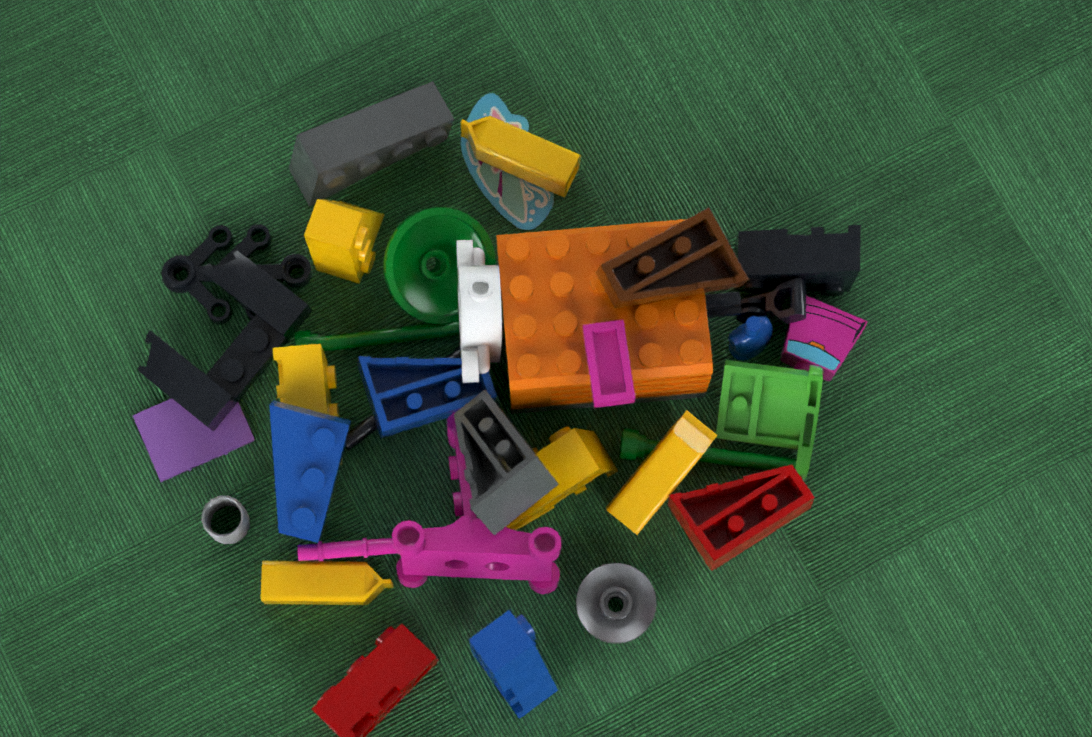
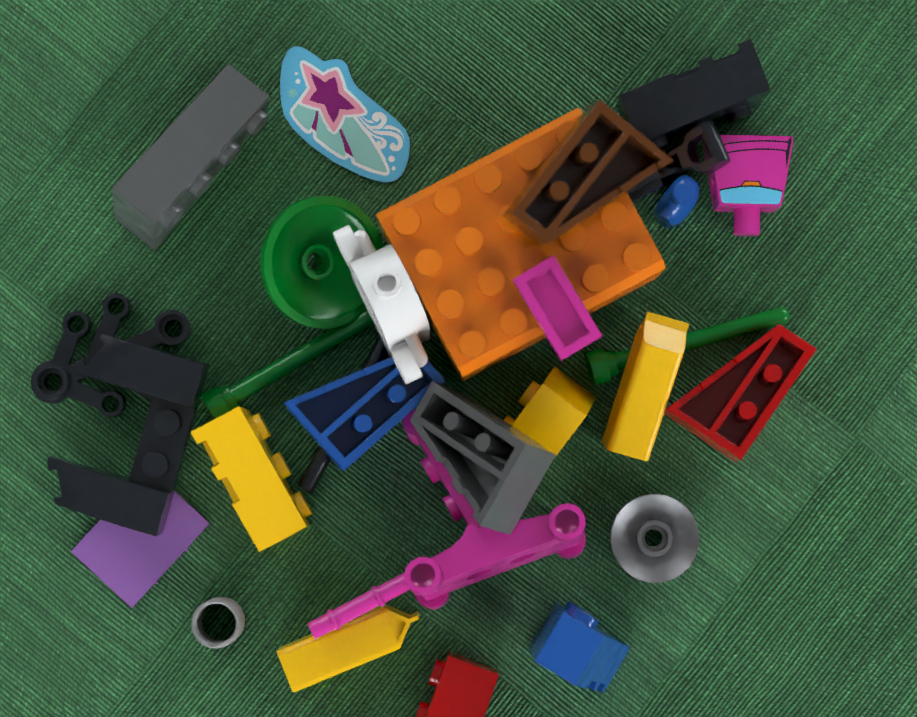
camera: 25 degrees left, 10 degrees up
blue wedge [269,400,351,543] -> none
yellow wedge [304,199,385,284] -> none
yellow piece [460,116,581,198] -> none
bright green piece [716,360,823,480] -> none

